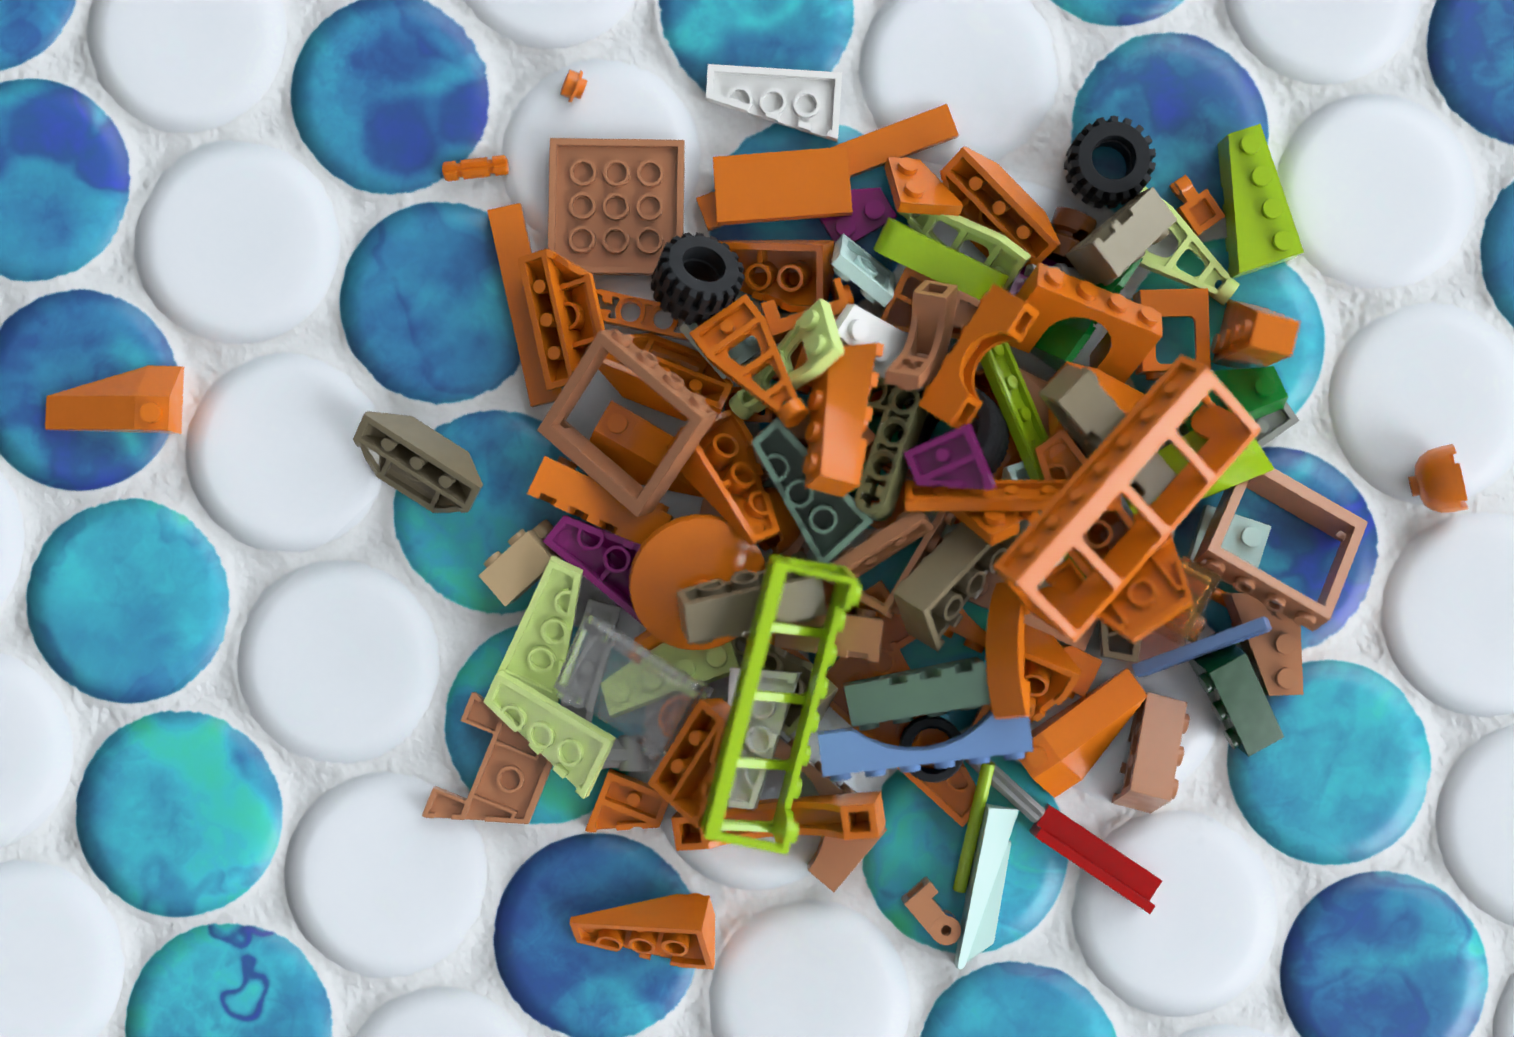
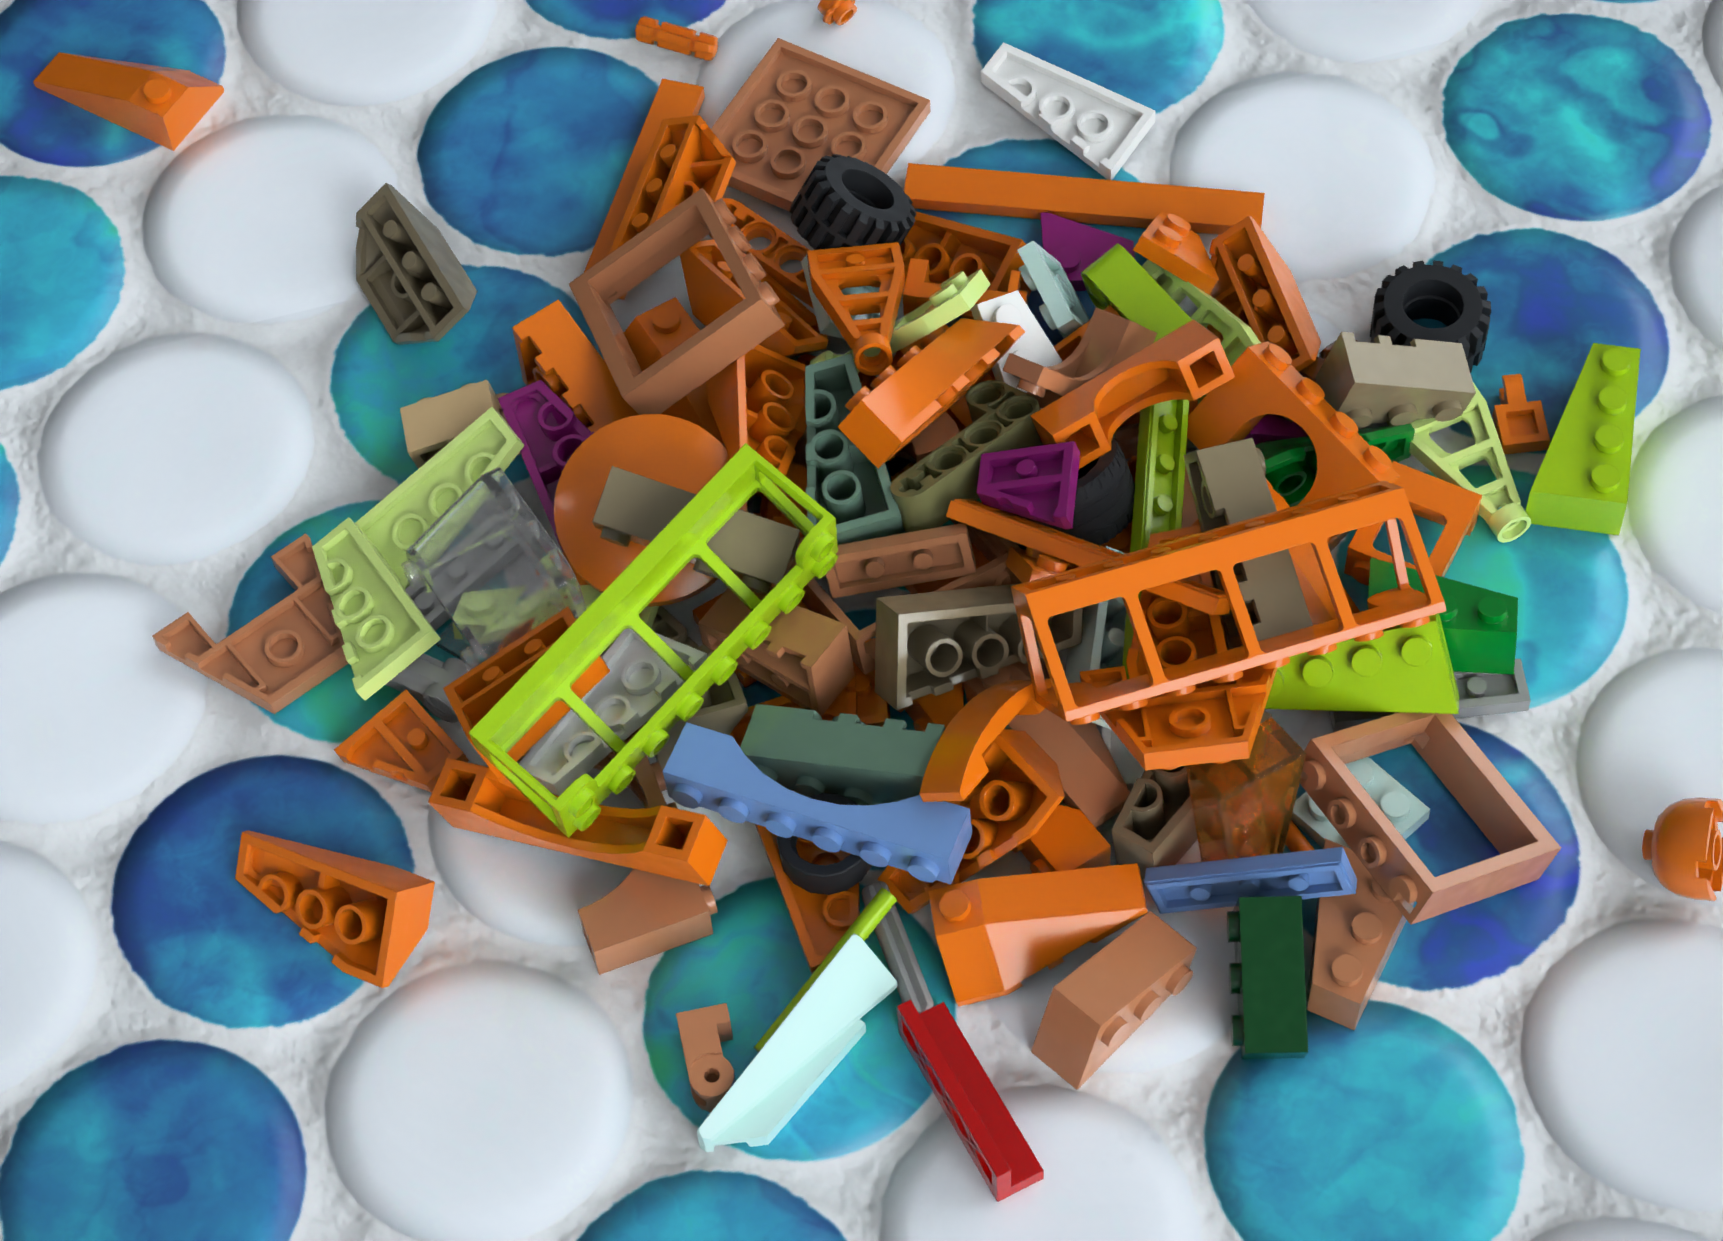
camera: 35 degrees right, 30 degrees down
orange tile [713,146,853,226] -> none
orange wedge [1211,299,1300,369] -> none

